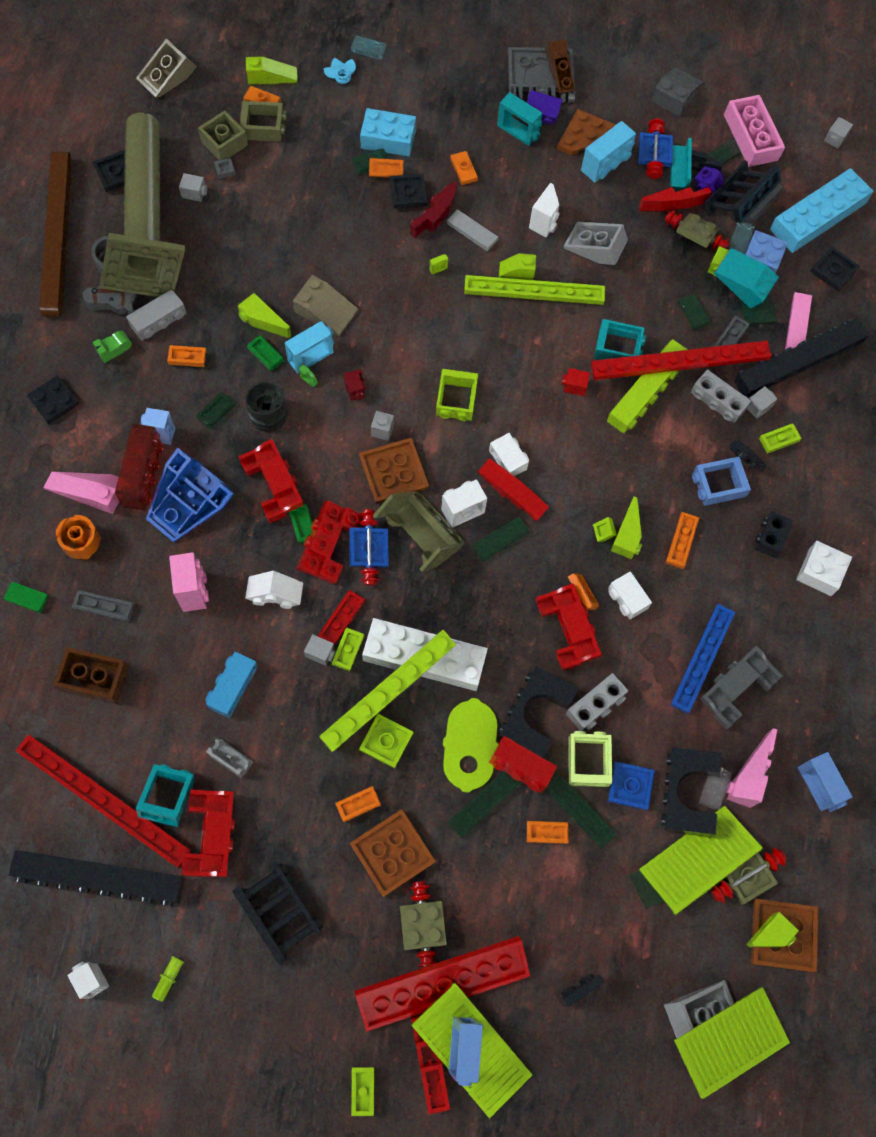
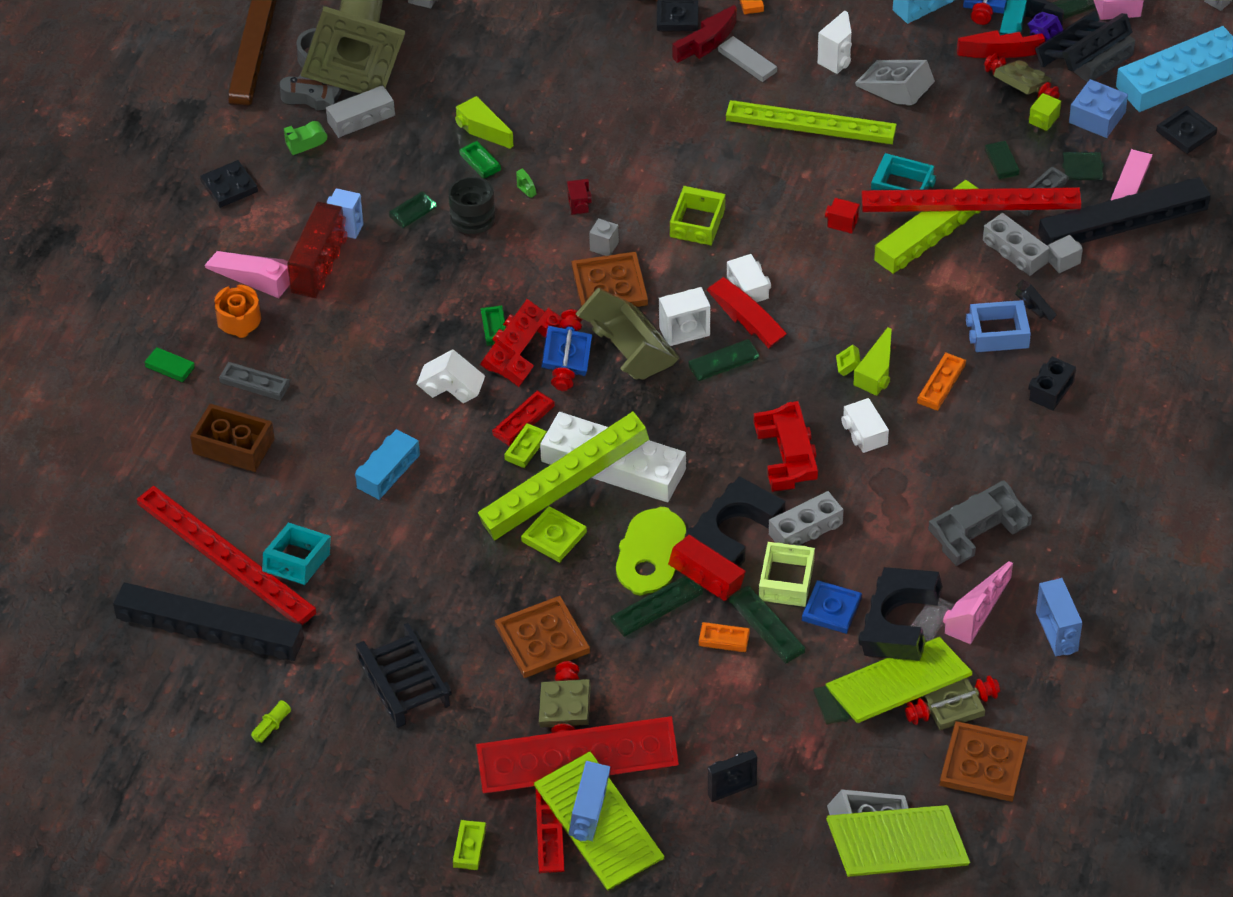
camera: 15 degrees right, 20 degrees down
white brick [67,961,109,999] -> none
blue wedge [146,448,234,542] -> none
orange plate [167,345,207,367] -> none
bright pink brick [169,552,209,612] -> none
red bracket [181,789,235,878] -> none
light grey hinge [206,738,253,779] -> none
red bracket [239,439,304,524] -> none
medium azure window [285,321,334,374] -> none
dark tan slope [293,275,358,336] -> none
light grey brick [304,634,336,666] -> none
orange plate [335,786,381,823] -> none
lime tile [429,254,448,274] -> none
lime slope [499,253,536,280] -> none
orange plate [568,573,599,610] -> none
blue plate [670,604,735,714] -> none
teal slope [714,248,779,308] -> none
clear light blue slope [728,222,755,254] -> none
lime slope [746,912,799,947] -> none
lime plate [759,423,802,454] -> none
white brick [796,541,852,596] -> none

